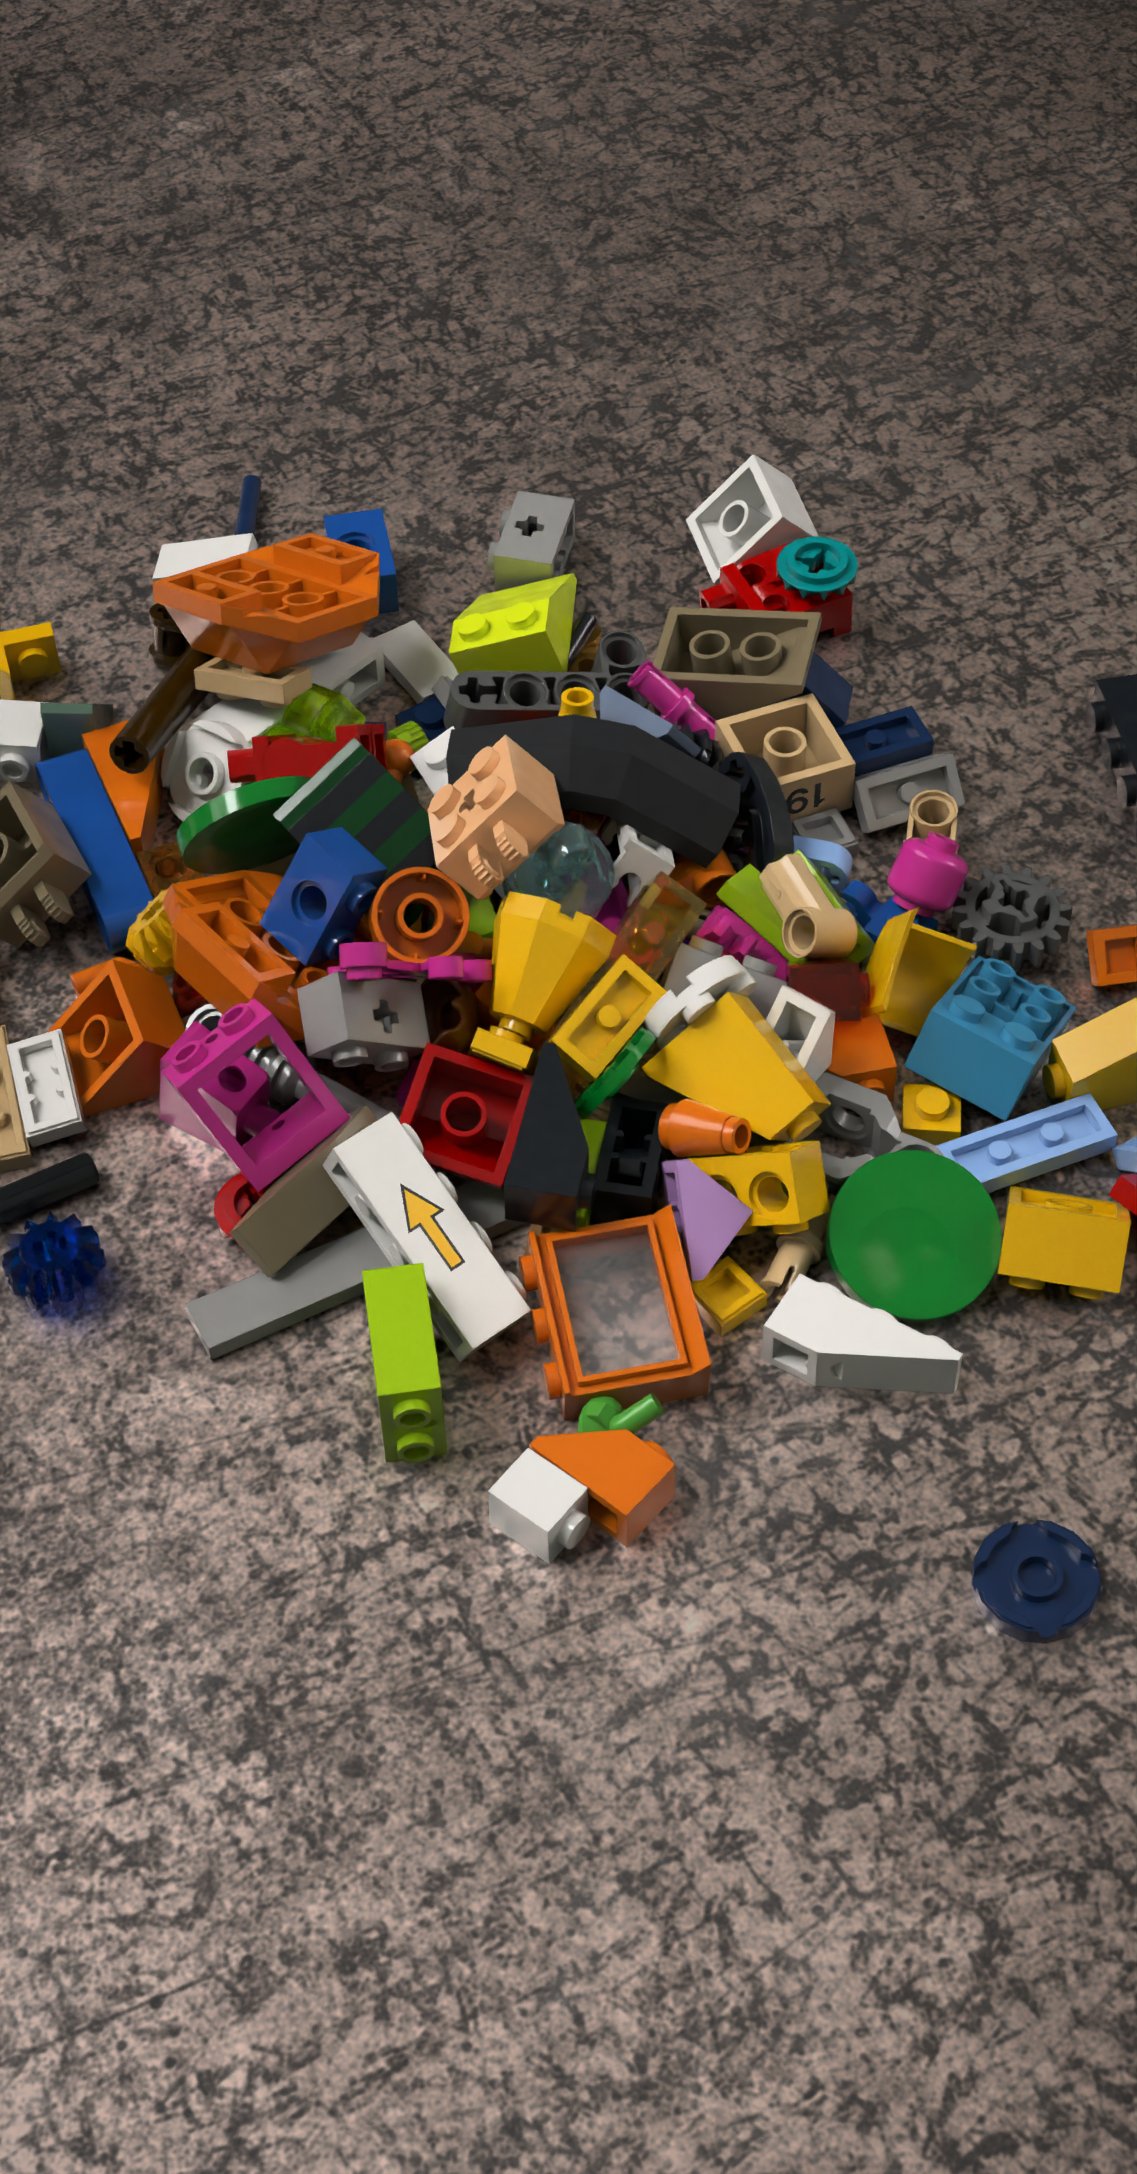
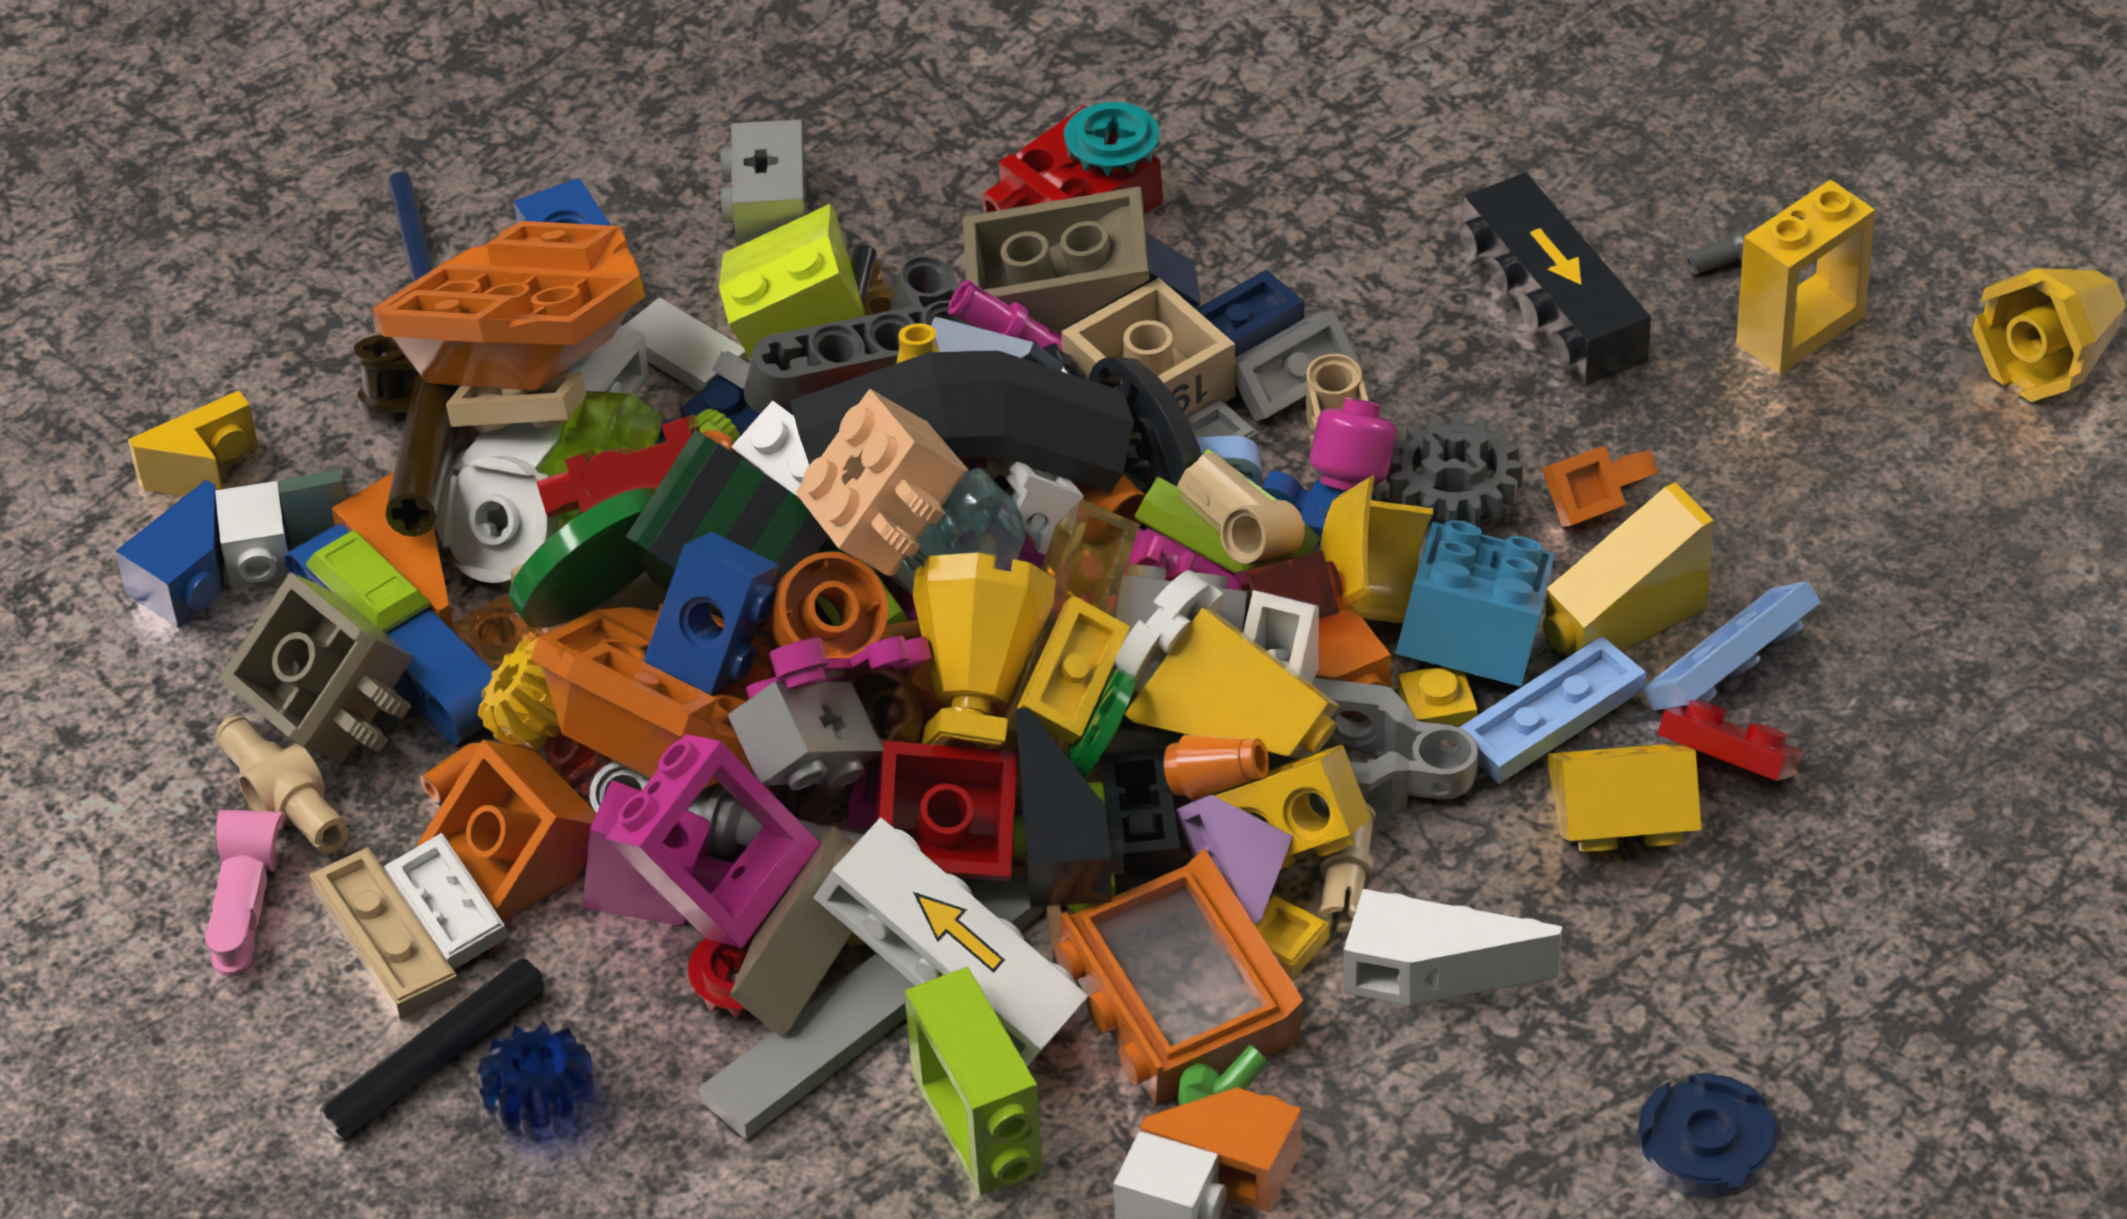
camera: 15 degrees left, 5 degrees down
white tile [152,533,259,581] -> none
white slope [686,454,819,585] -> none
green piece [825,1150,1002,1325] -> none
none -> lime tile [306,530,431,633]

